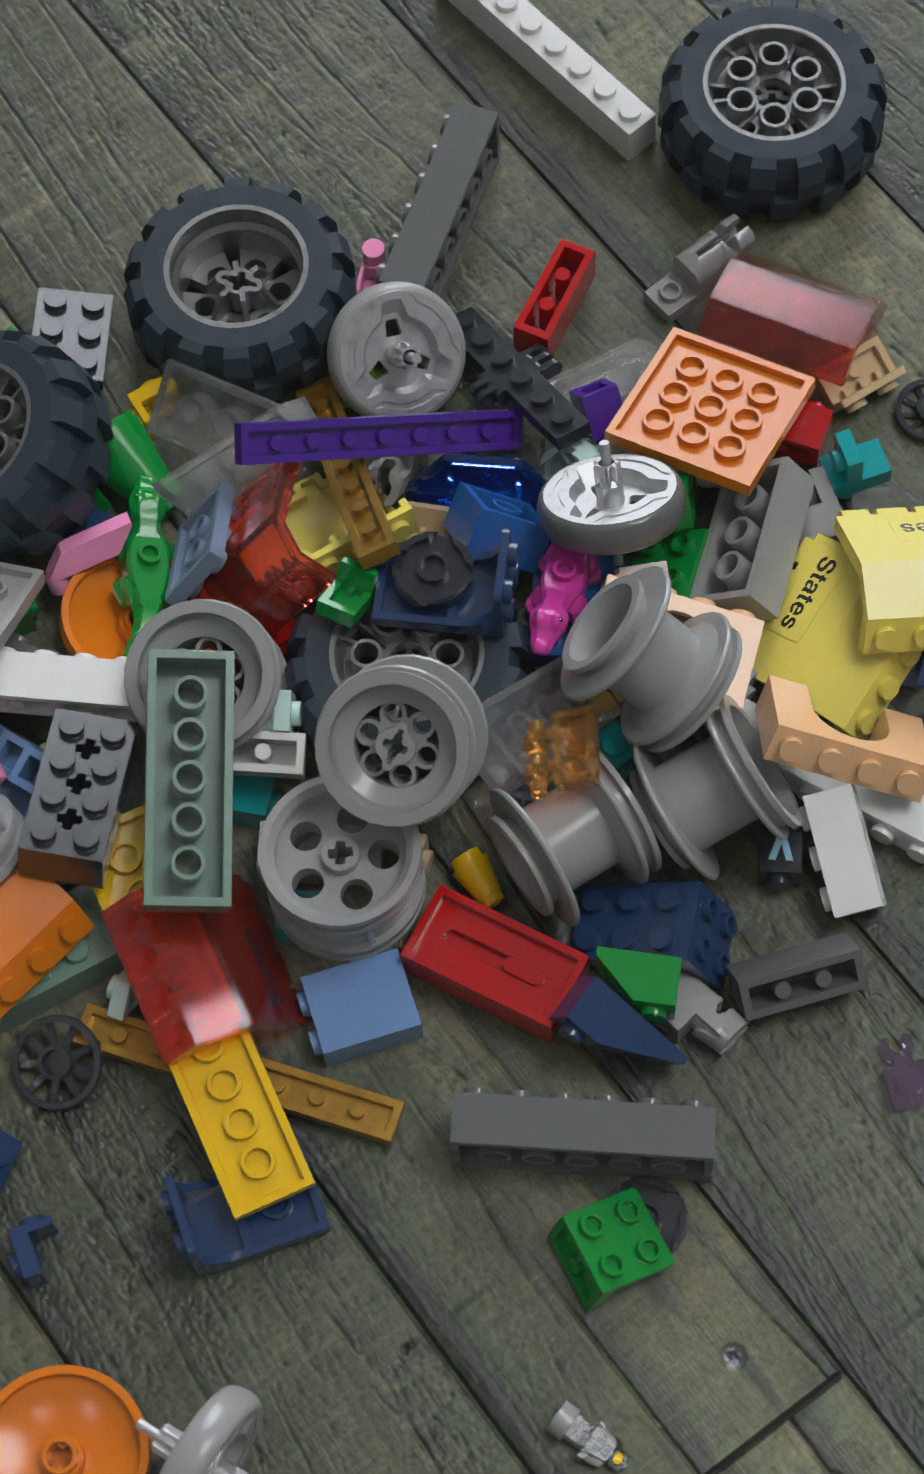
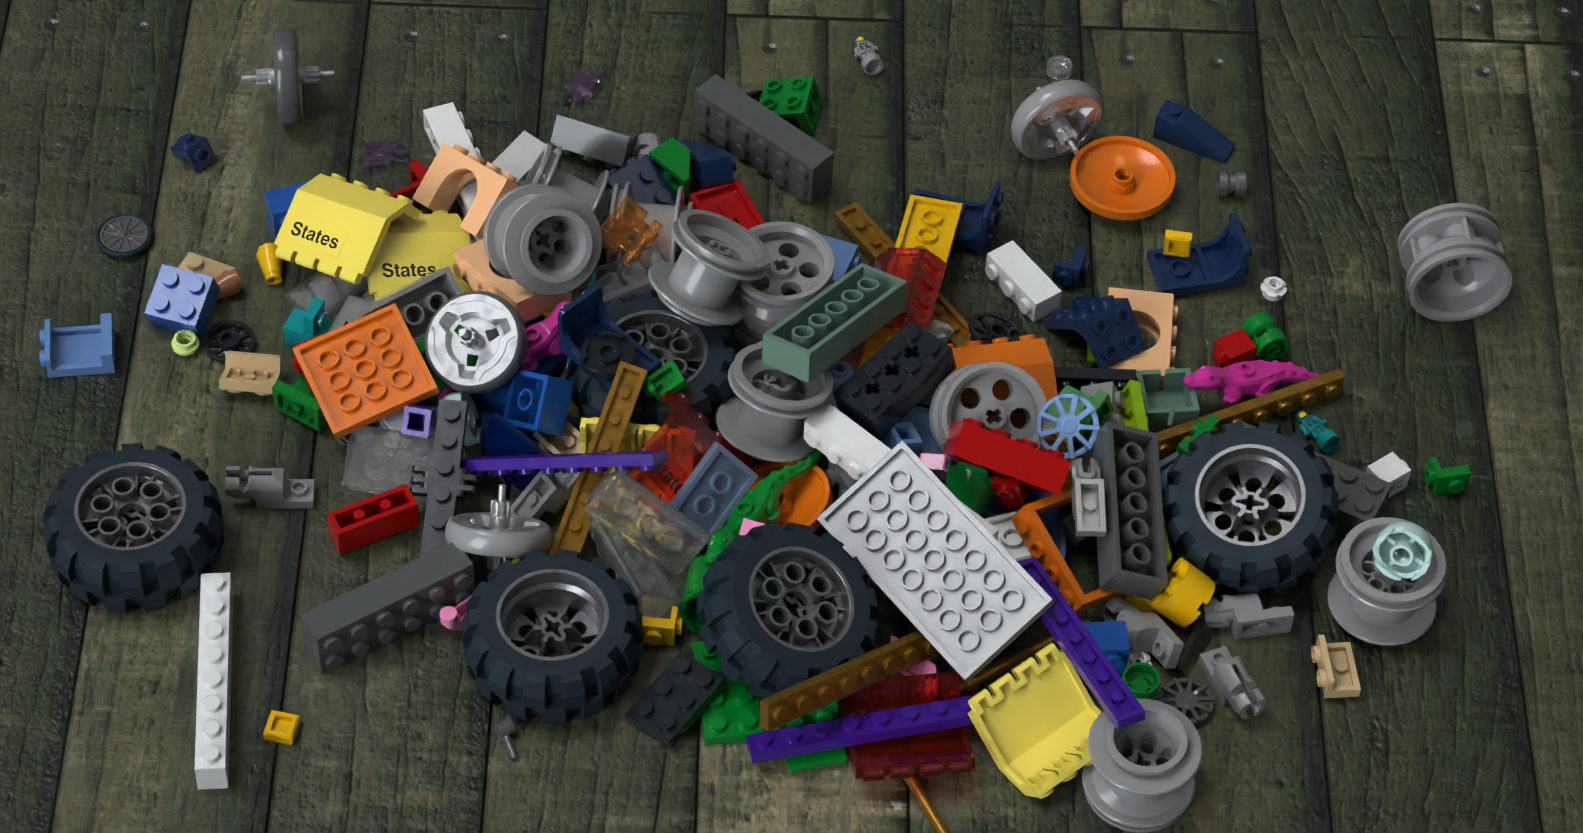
camera: 150 degrees left, 15 degrees down
clear red hinge [697,253,888,387] -> none
none -> yellow tile [263,710,301,745]
none -> white brick [985,240,1062,322]

